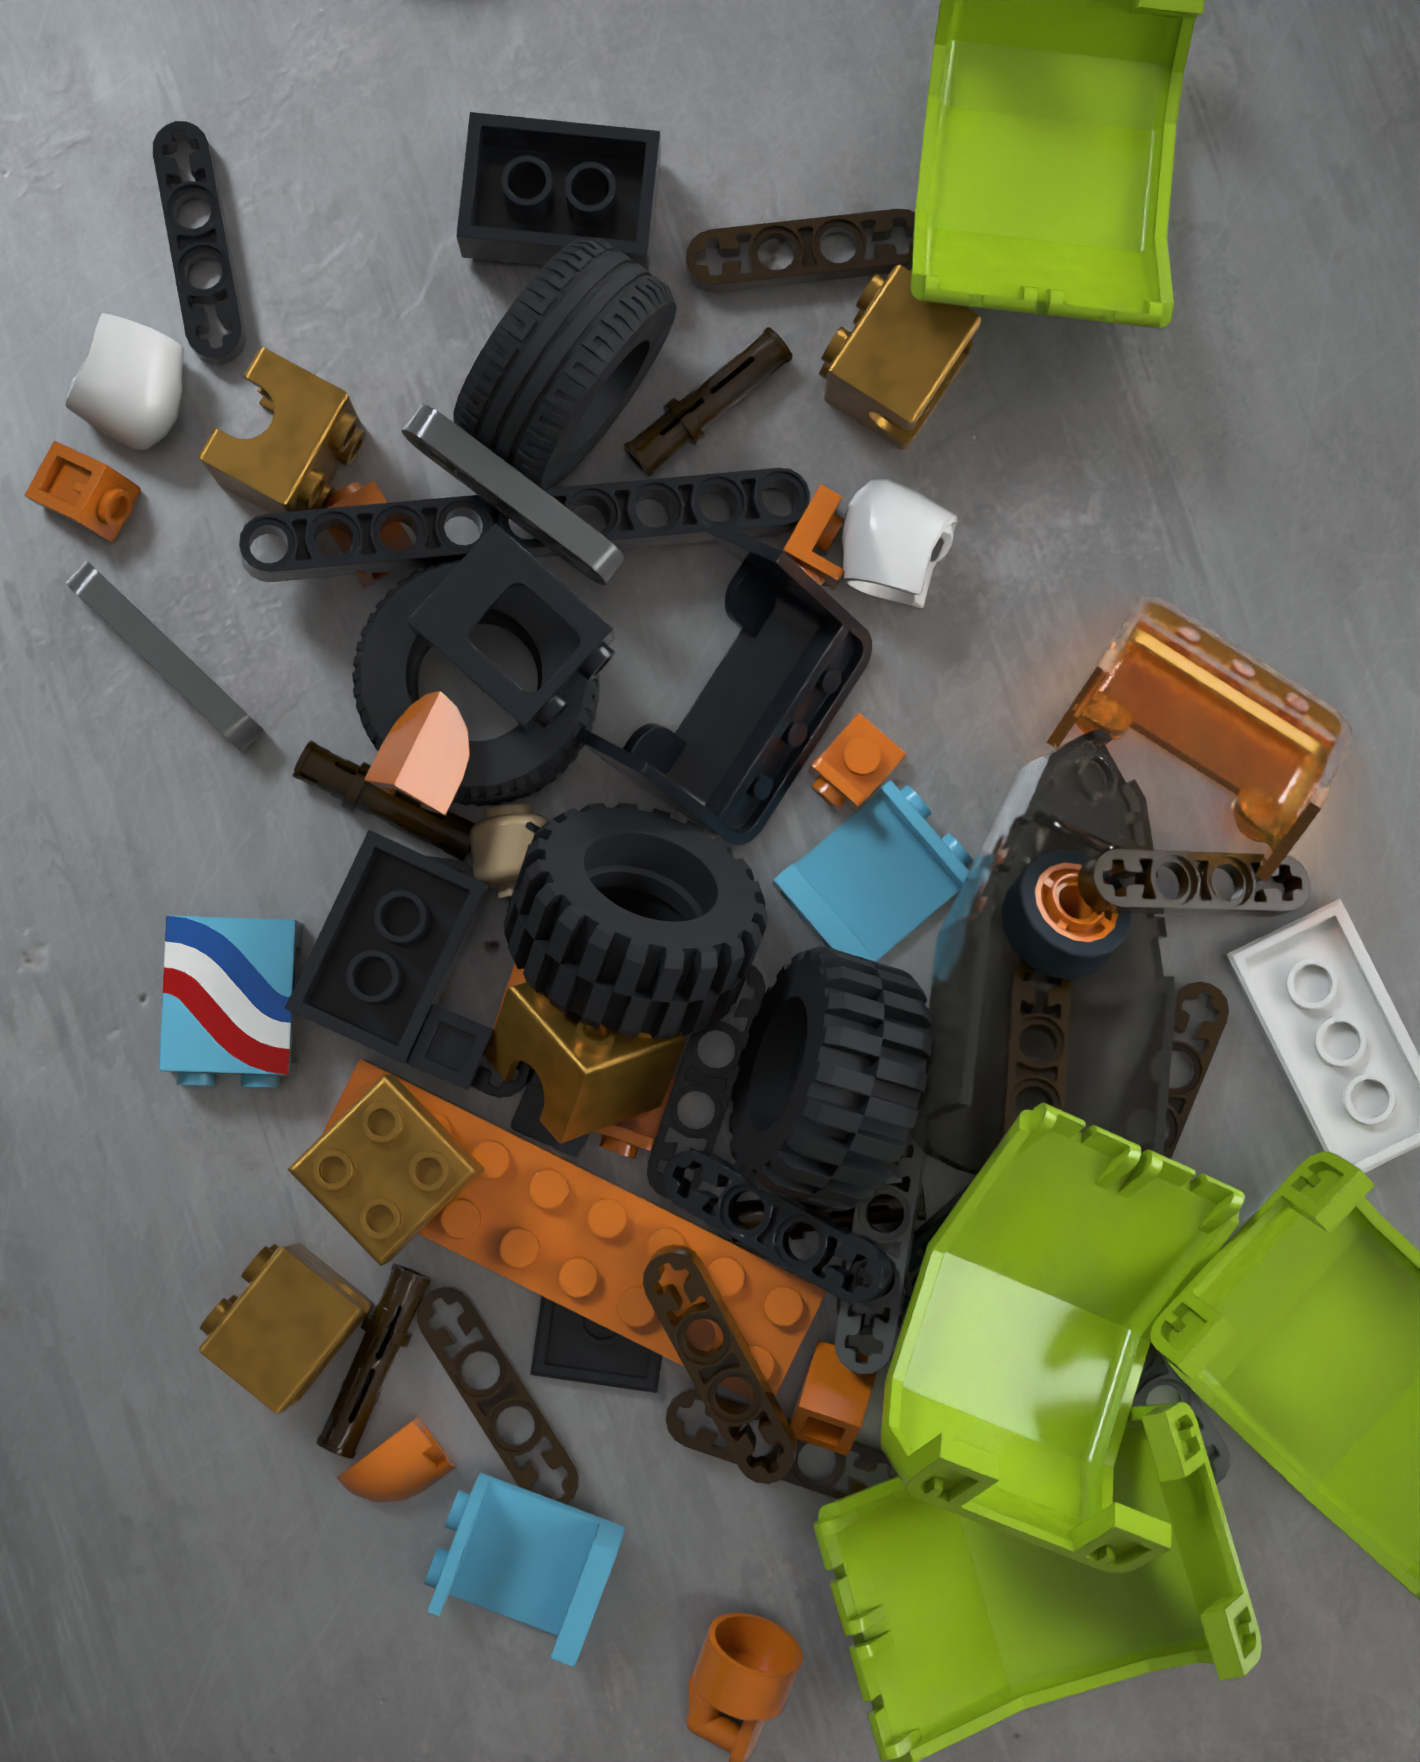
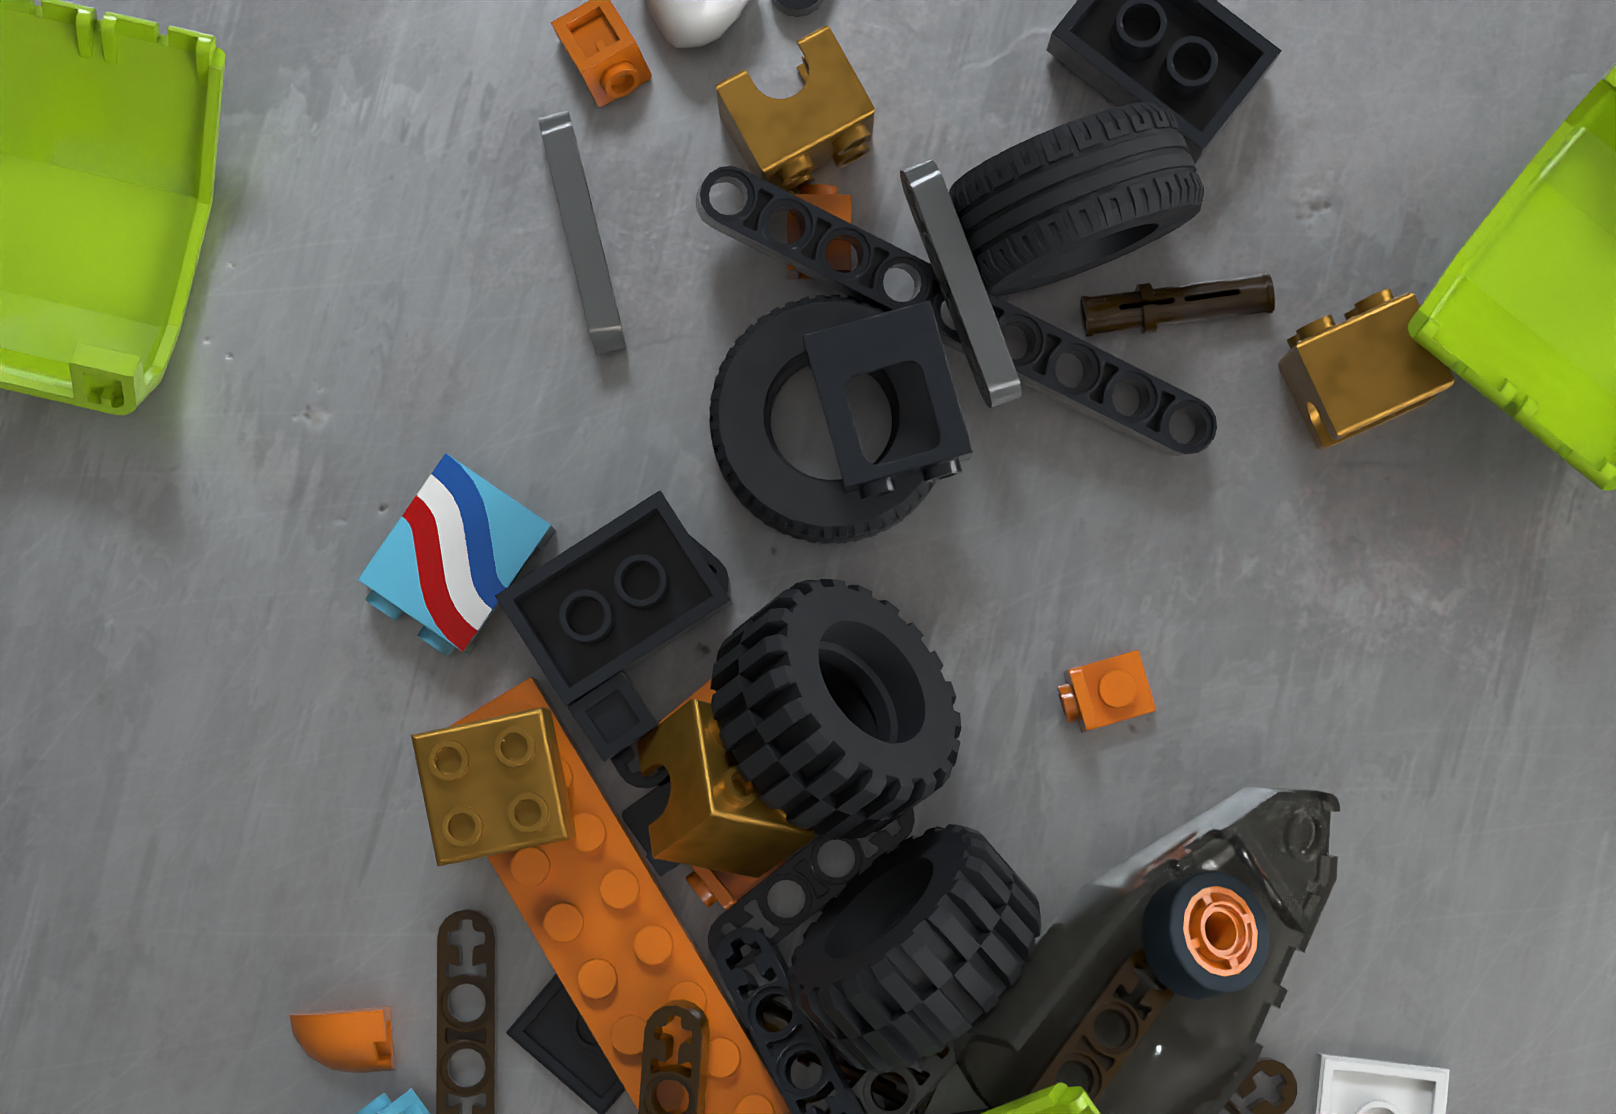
camera: 35 degrees right, 0 degrees up
pearl gold piece [199,1243,374,1414] -> none
dark brown pin [292,740,475,862] -> none
dark brown pin [316,1263,431,1459] -> none
brick [364,691,470,815] -> none
tan head [470,804,550,900] -> none
black windscreen [575,522,872,845] -> none
dark brown beam [686,209,915,293] -> none
medium azure panel [772,780,974,962] -> none
orange bracket [782,484,845,590] -> none
white piece [842,479,957,608] -> none
clear orange windscreen [1046,595,1352,883] -> none
dark brown beam [1078,849,1310,917] -> none

